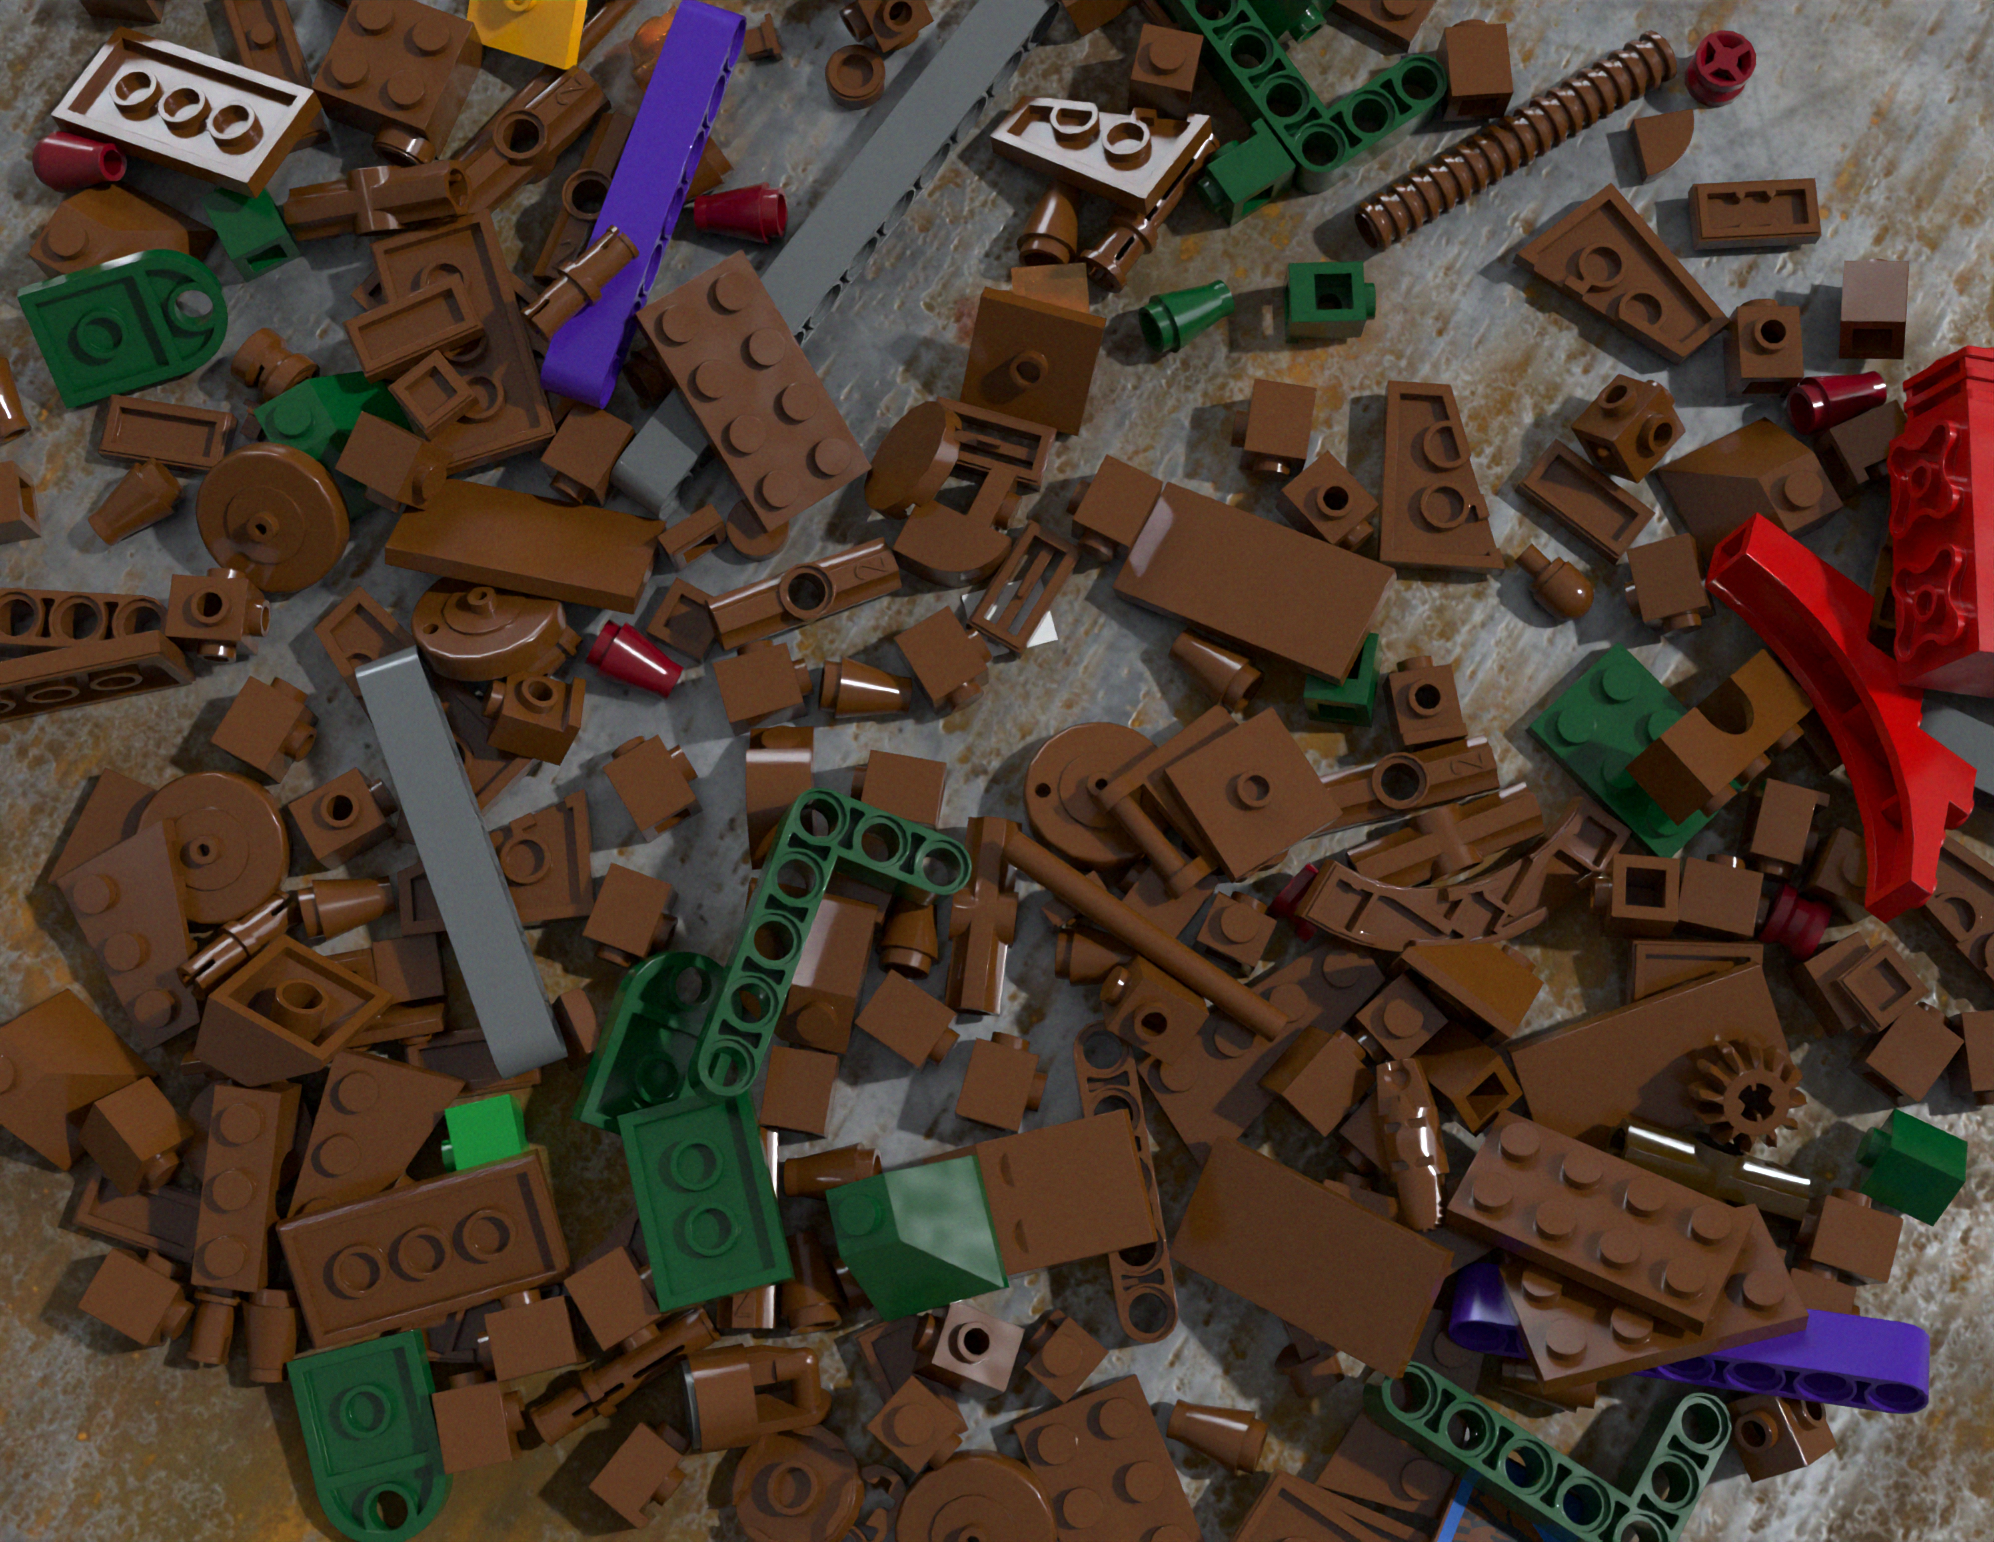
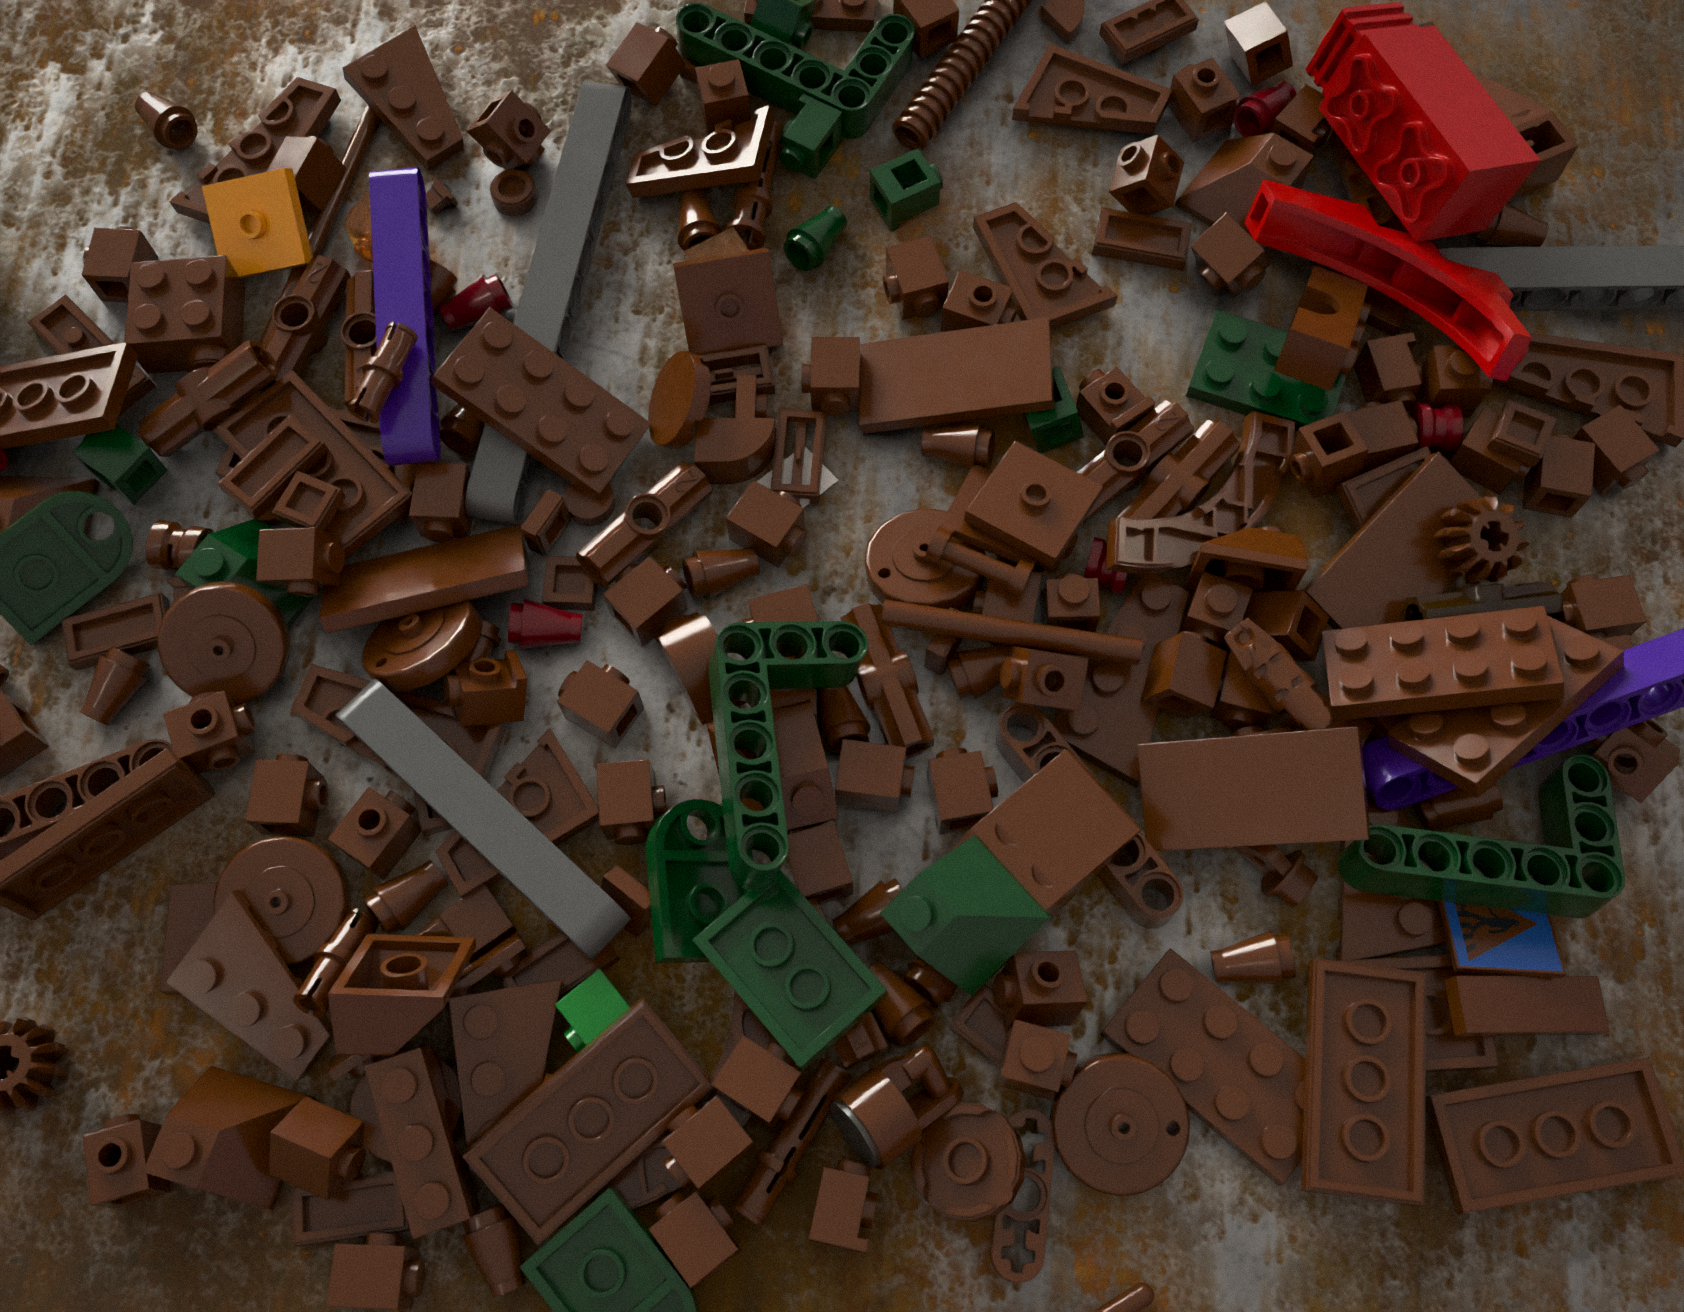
camera: 25 degrees left, 10 degrees down
reddish brown pin [185,1286,245,1365] -> none
reddish brown brick [1015,1308,1109,1404] -> none
reddish brown cylinder [1514,543,1594,621] -> none
dark green brick [1855,1108,1968,1227] -> none

